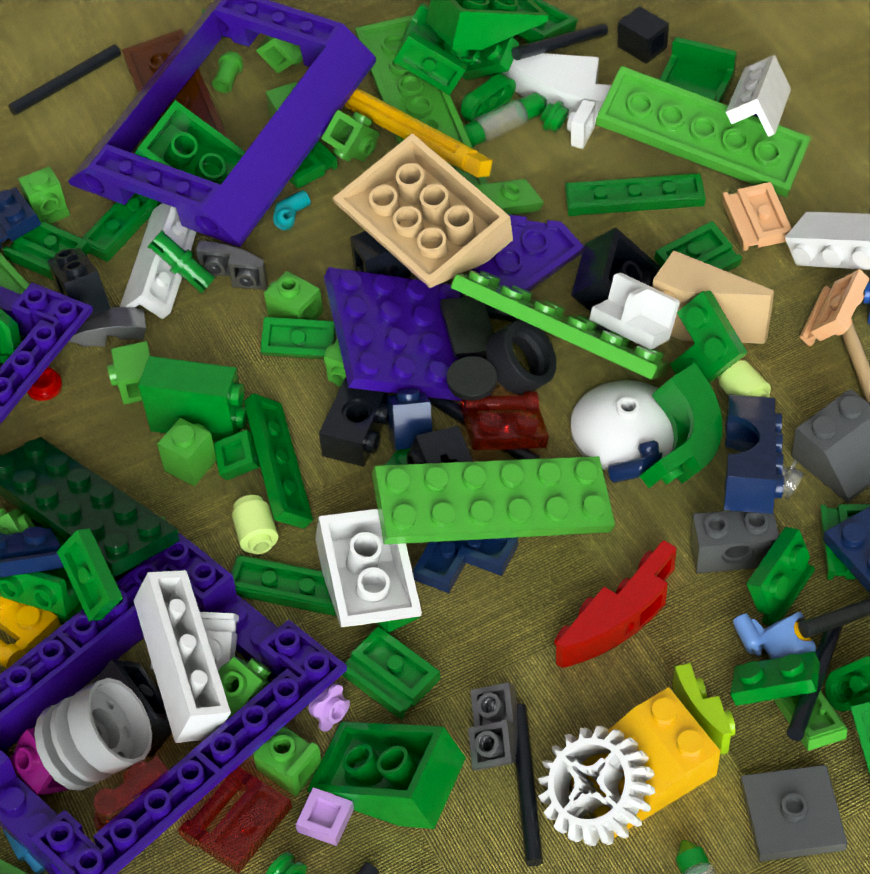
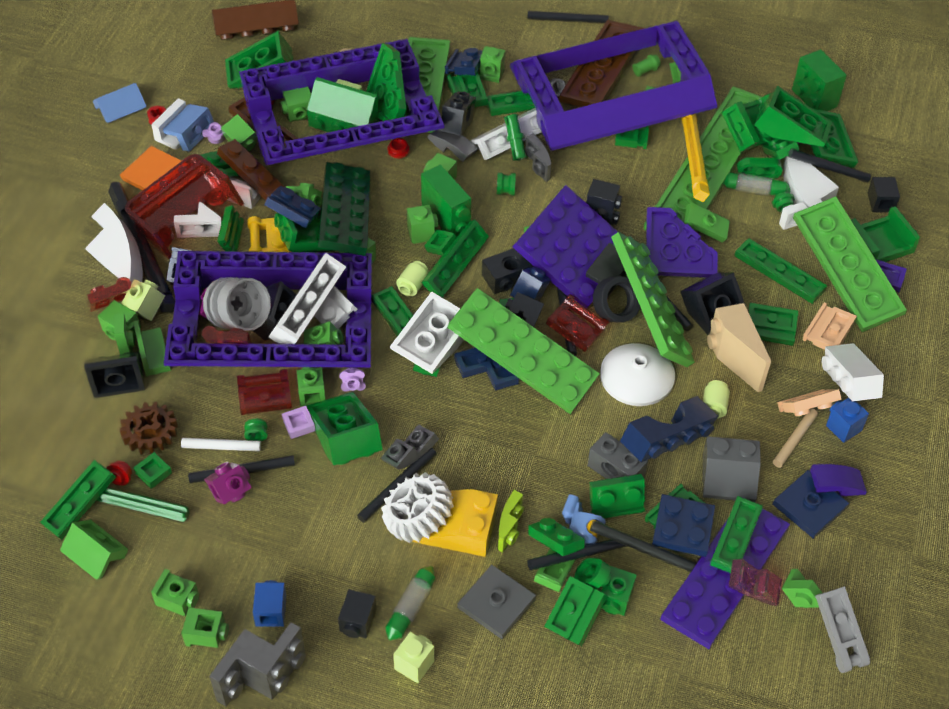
camera: 40 degrees right, 0 degrees up
green plate [57,528,123,622] -> none
green slope [135,100,245,185] -> none
green plate [260,317,337,359] -> none
bright green brick [264,271,323,320] -> none
teal arm [273,190,311,230] -> none
bright green brick [321,110,380,162] -> none
tan slope [333,133,513,288] -> none
green plate [342,626,441,720] -> none
pearl dark grey piece [447,356,497,401] -> none
red slope [554,540,677,668] -> none
white panel [589,272,680,350] -> none
dark blue arm [608,440,663,483] -> none
green arch [639,363,722,489] -> none
green plate [670,291,748,383] -> none
white panel [726,54,791,137] -> none
clear plate [782,459,804,500] -> none
none -> green wheel [497,172,516,196]

